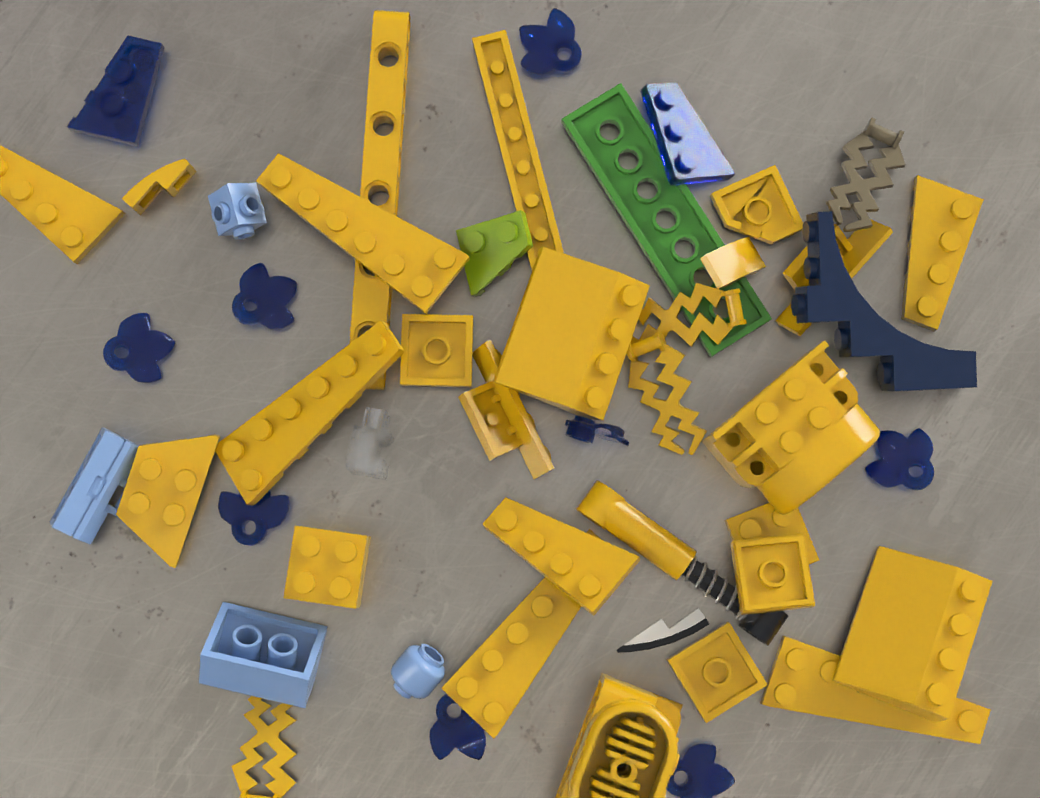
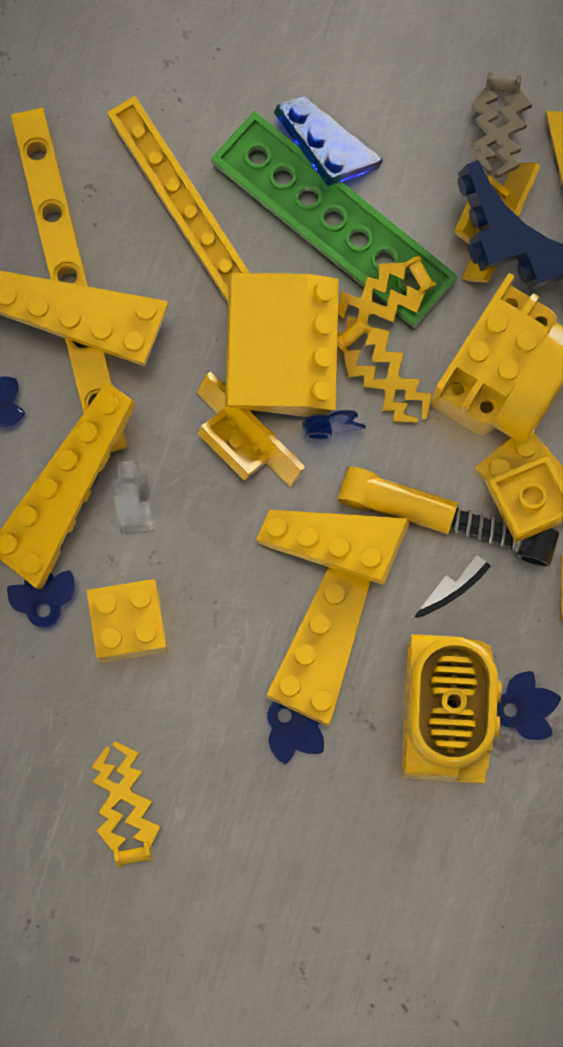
camera: 15 degrees left, 5 degrees down
light blue slope [199,602,327,708] -> none
light blue head [391,644,445,699] -> none
yellow plate [400,314,473,388] -> none
lime wing [456,210,533,297] -> none
clear blue plate [519,8,582,74] -> none
yellow plate [666,622,768,723] -> none
yellow slope [700,236,766,289] -> none
yellow plate [710,165,803,245] -> none

